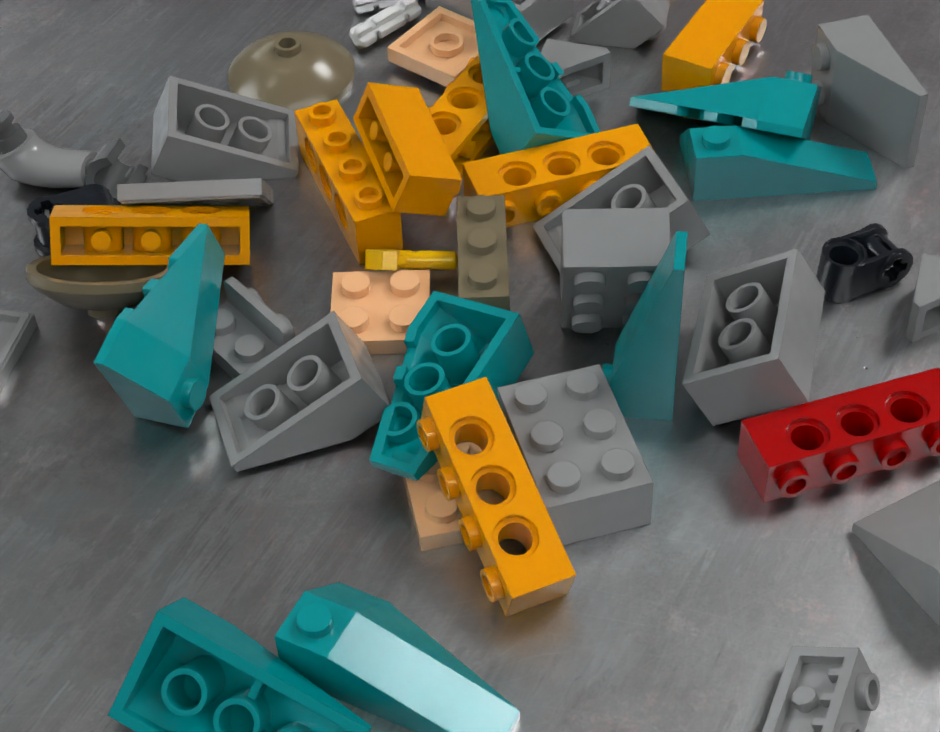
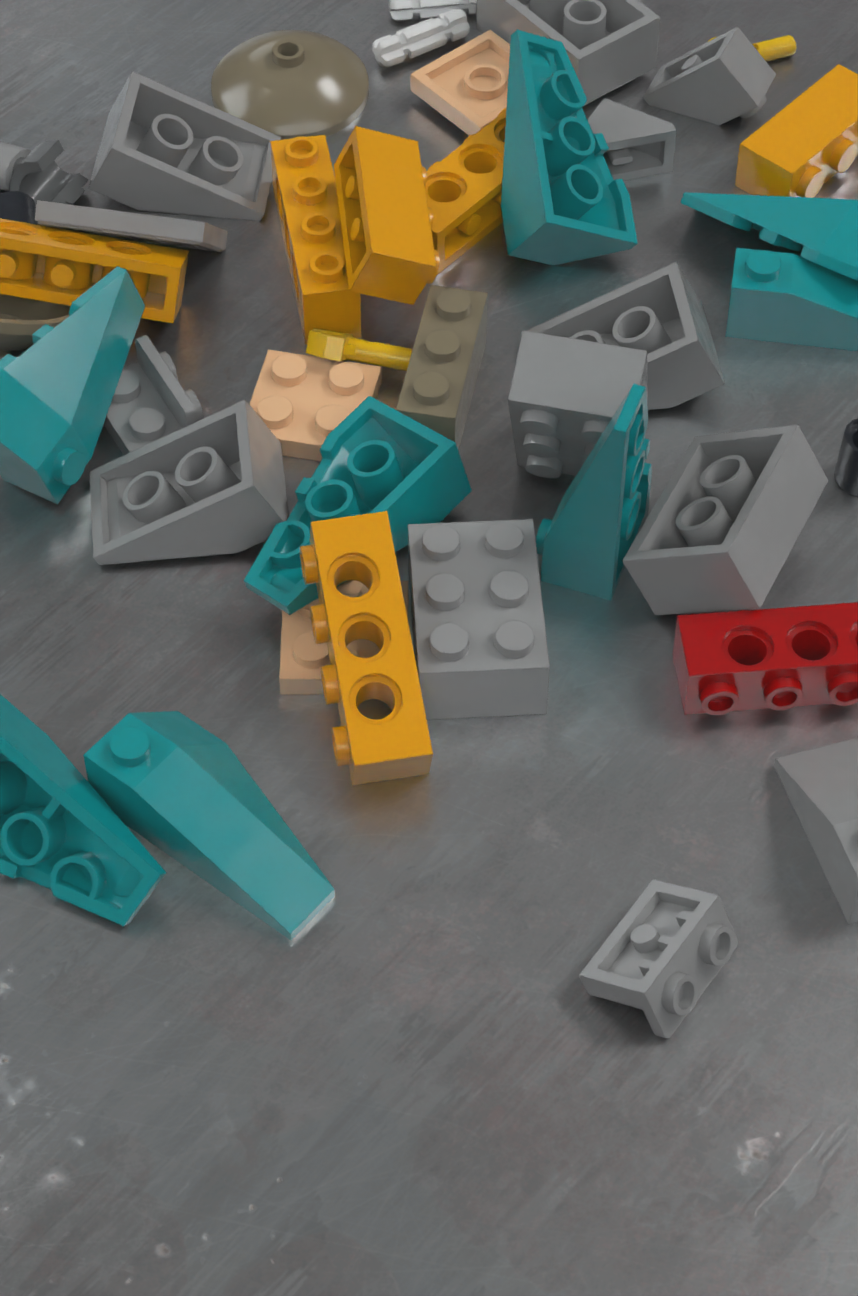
camera: 10 degrees right, 5 degrees up
light orange brick [463,123,655,228] -> none

